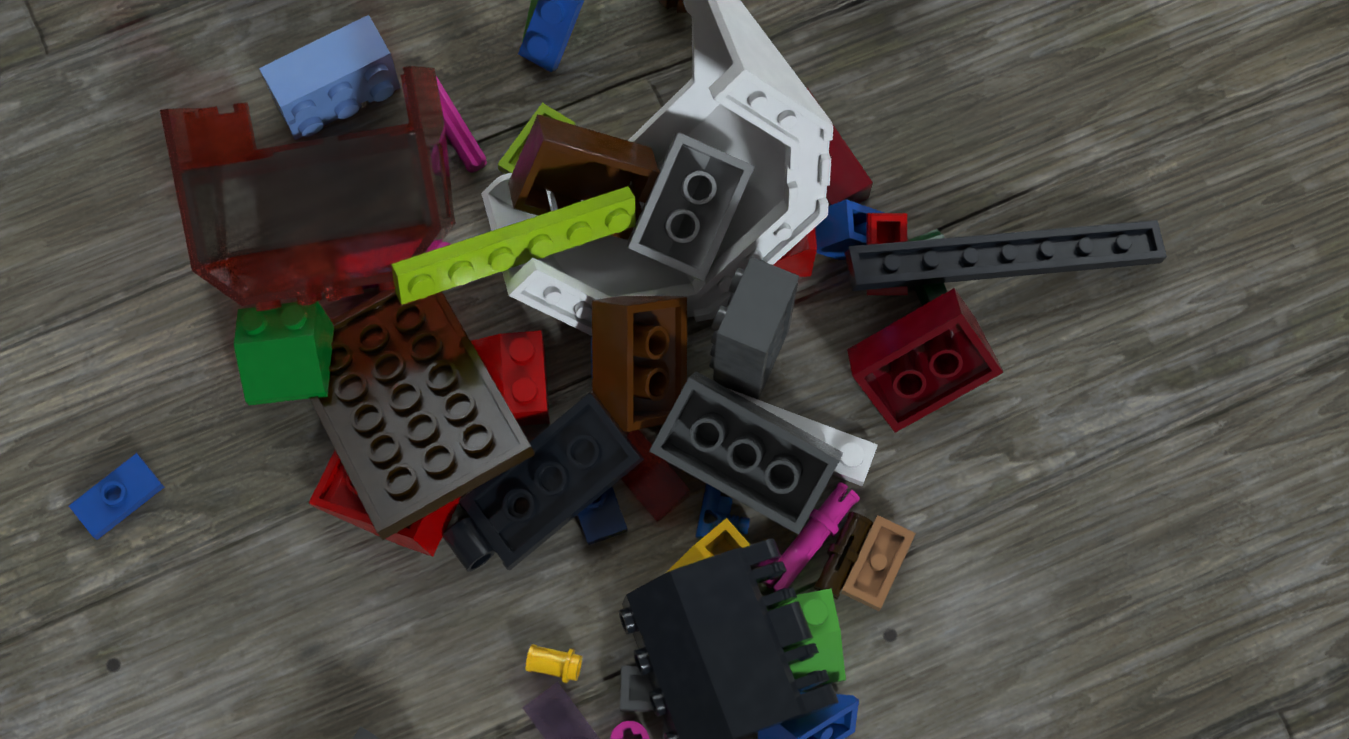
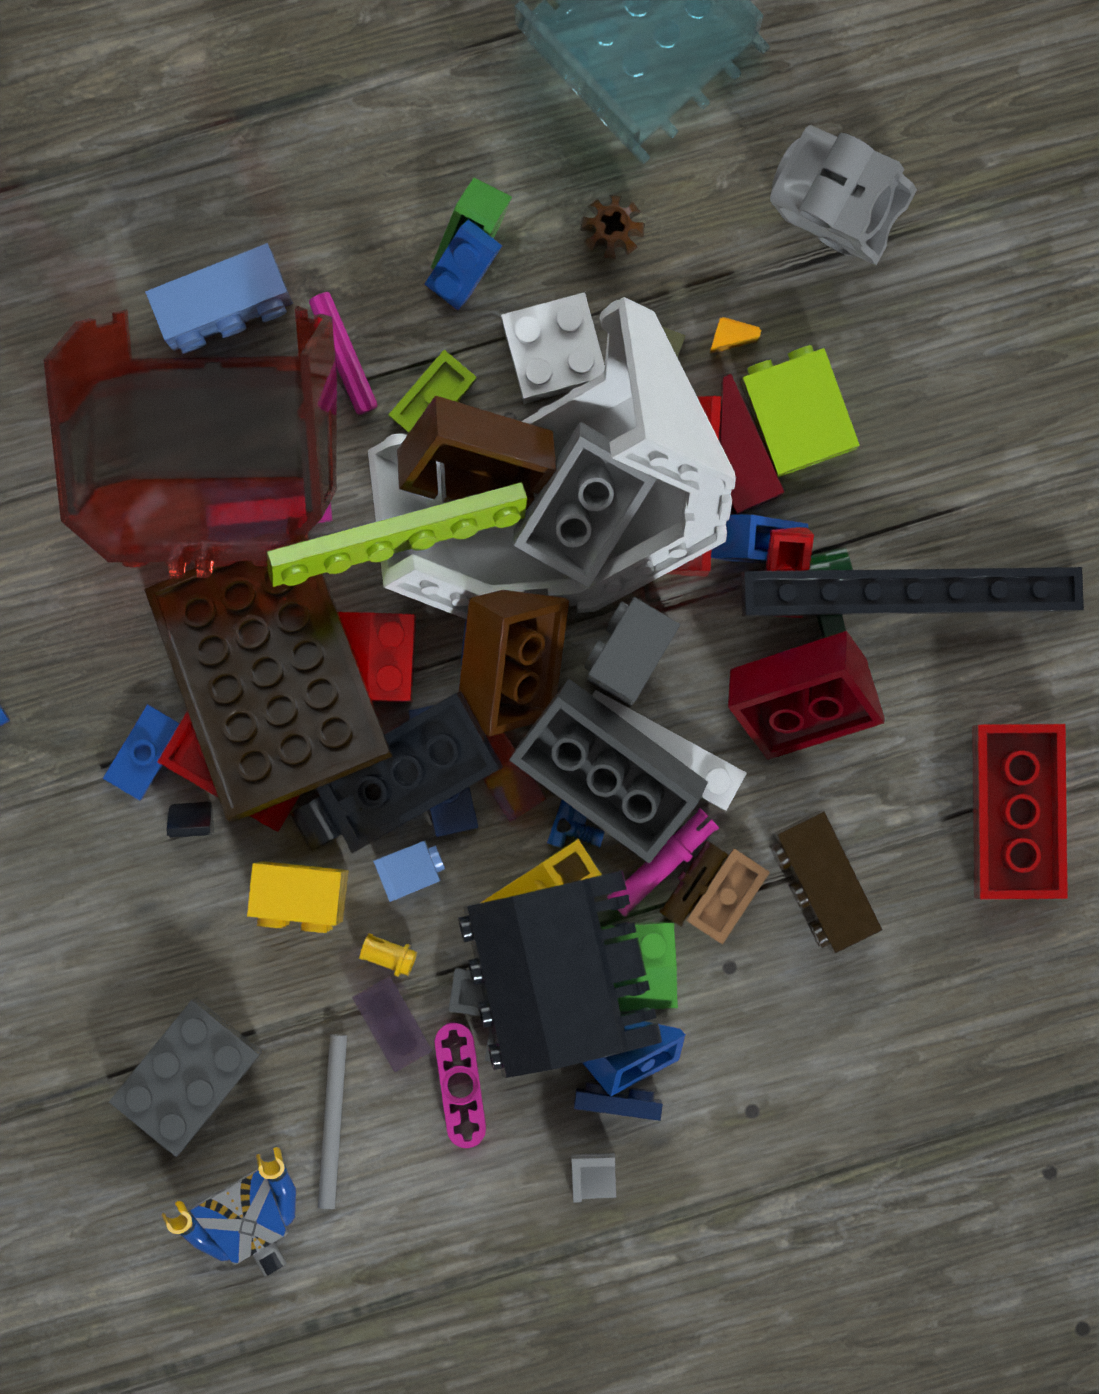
camera: 10 degrees right, 15 degrees up
green slope [234,299,334,406] -> none
none -> blue plate [103,704,180,801]
none -> black slope [166,802,214,838]
none -> yellow brick [247,861,349,933]
none -> medium blue slope [373,841,445,902]
none -> white brick [501,292,605,404]
none -> light orange slope [710,317,761,353]
none -> lime brick [741,345,860,478]
none -> dark brown brick [769,811,883,953]
none -> red brick [972,724,1068,900]

